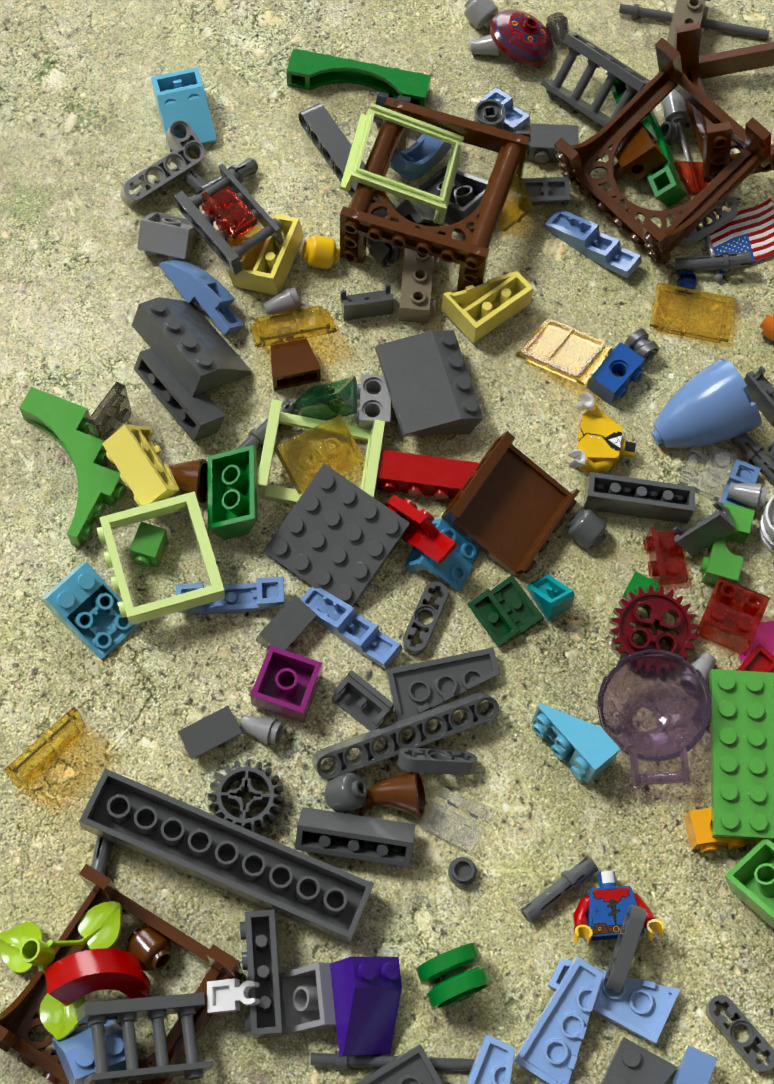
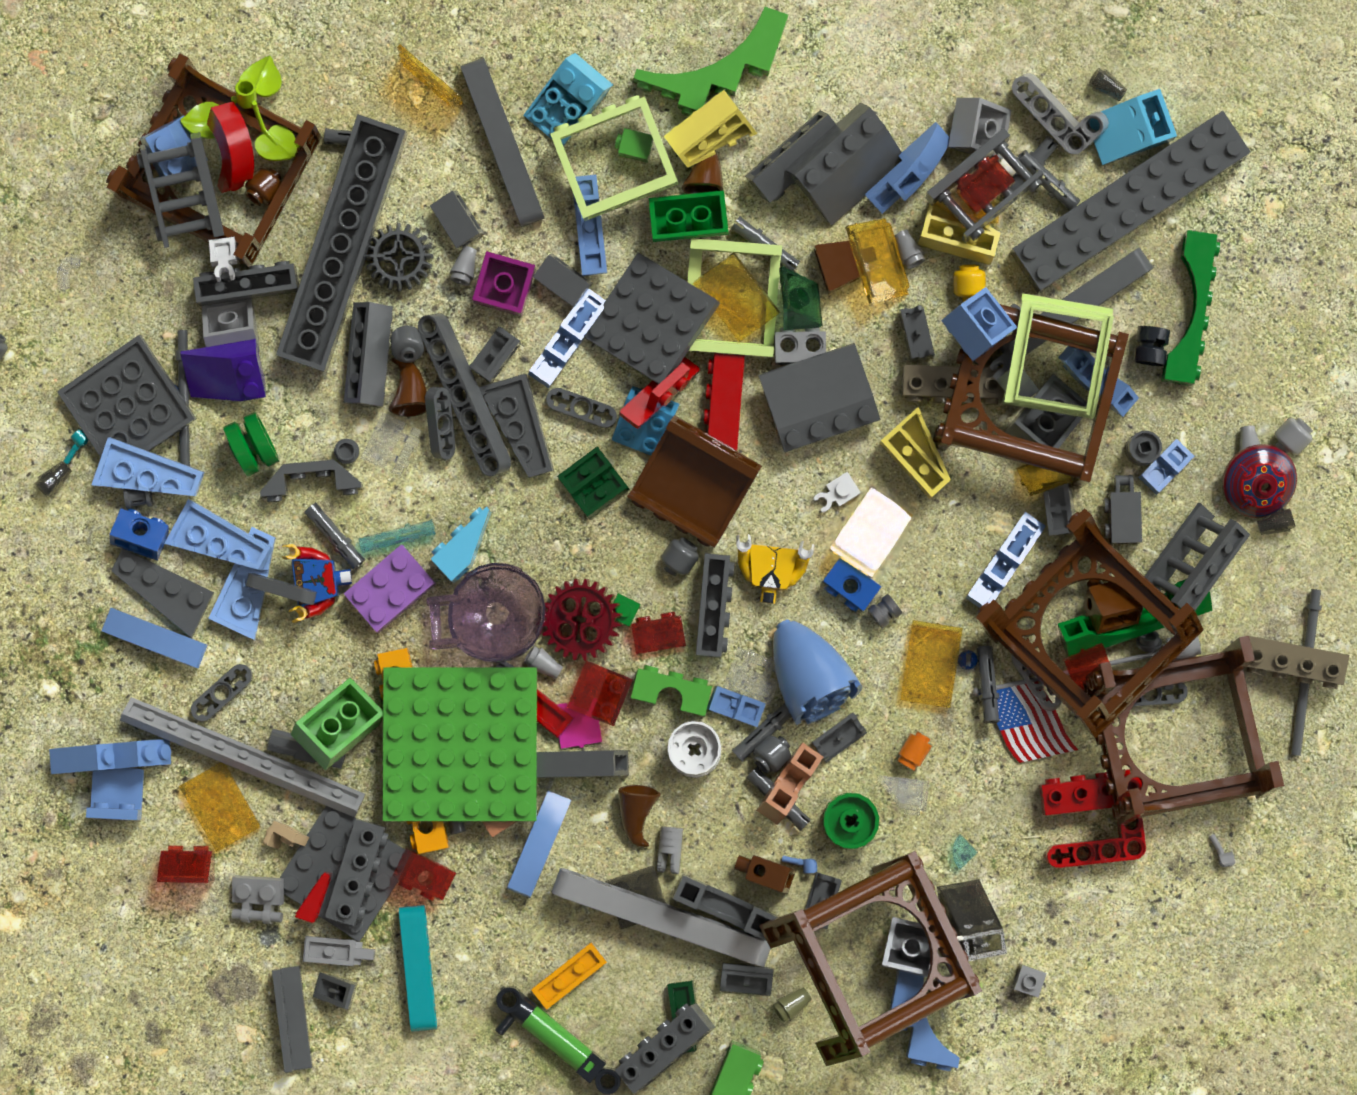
camera: 85 degrees right, 20 degrees up
clear smoke plate [87,381,132,441] -> none
teal slope [526,574,575,621] -> none
dark grey hinge [673,501,736,556] -> none
light grey cone [727,482,768,509] -> none
none -> dark grey slope [260,459,364,502]
none -> medium lavender brick [344,544,436,633]
none -> clear light blue pin [358,519,436,554]
none -> dark grey beam [460,57,545,227]
none -> white plate [813,472,861,512]
none -> medium blue slope [941,287,1017,361]
none -> dark grey brick [1010,111,1251,294]
none -> clear smoke cone [1088,68,1127,101]

